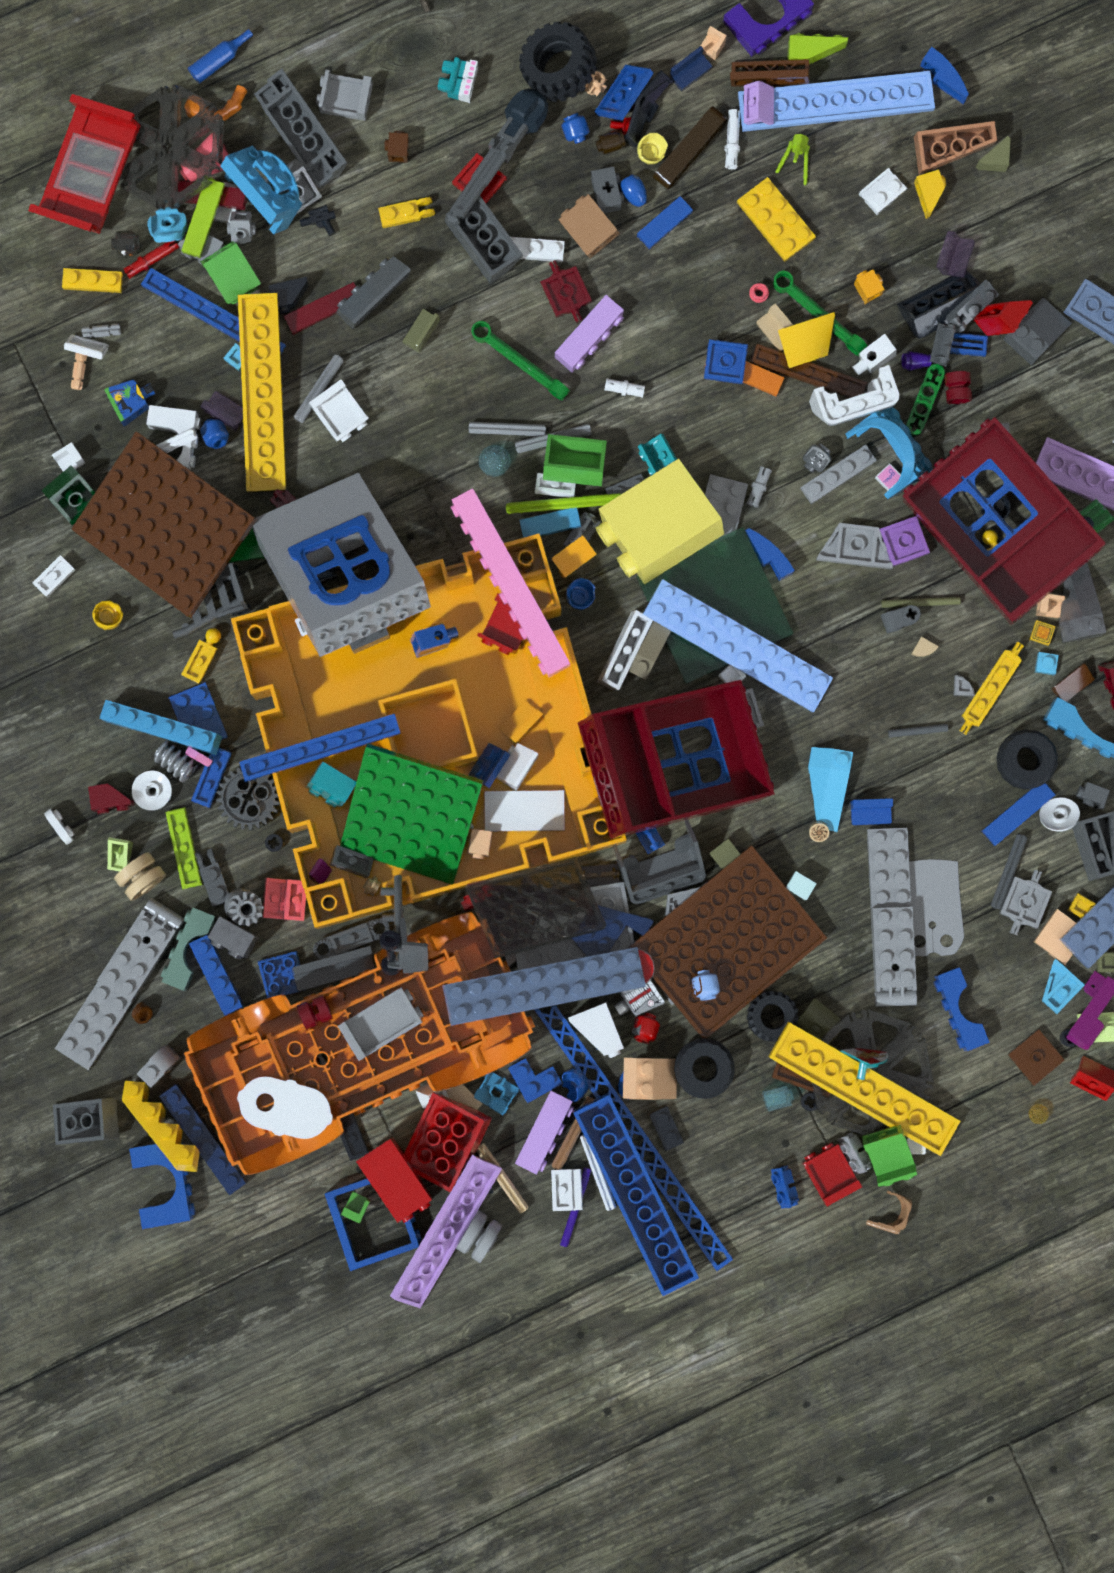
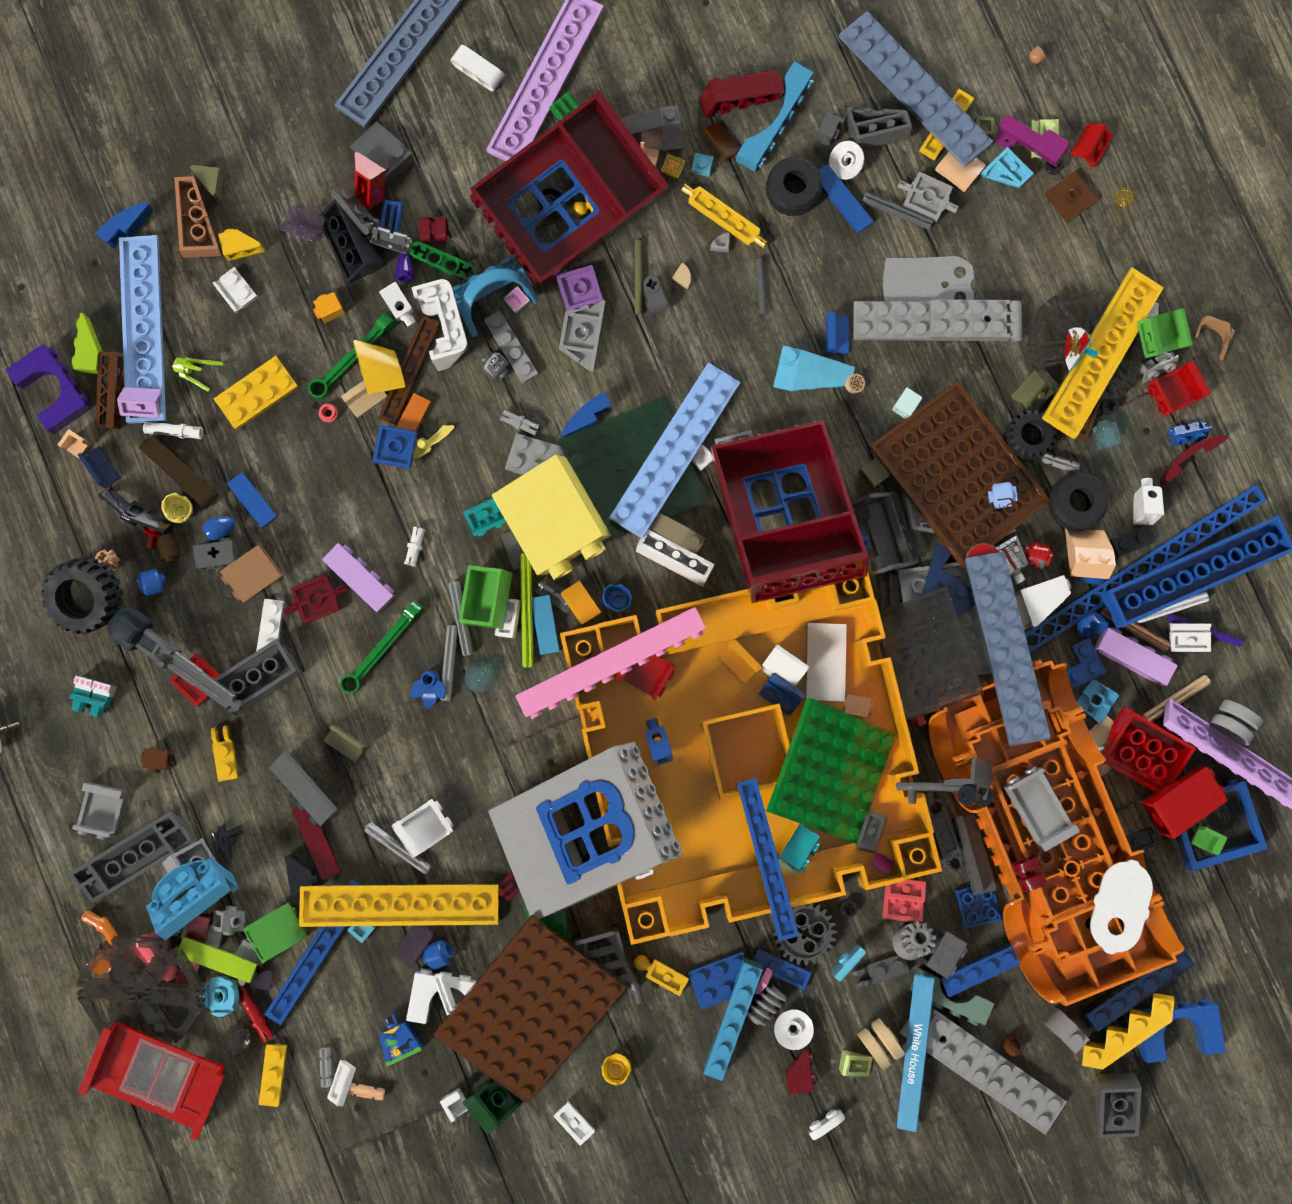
camera: 85 degrees left, 0 degrees up
lime tile [165,807,203,890] -> none
blue piece [188,29,253,84] -> none
tan plate [363,877,381,896] -> none
blue tile [595,65,653,120] -> none
blue arch [934,967,990,1051] -> none
none -> clear purple tile [250,970,274,991]
none -> blue plate [410,670,446,709]
none -> light yellow piece [413,425,455,459]
none -> medium azure plate [830,942,866,982]
none -> dark azure tile [897,973,935,1132]
none -> light grey axle [1042,453,1080,473]
none -> white torso [1133,478,1164,526]
none -> dark red slope [1160,435,1228,485]

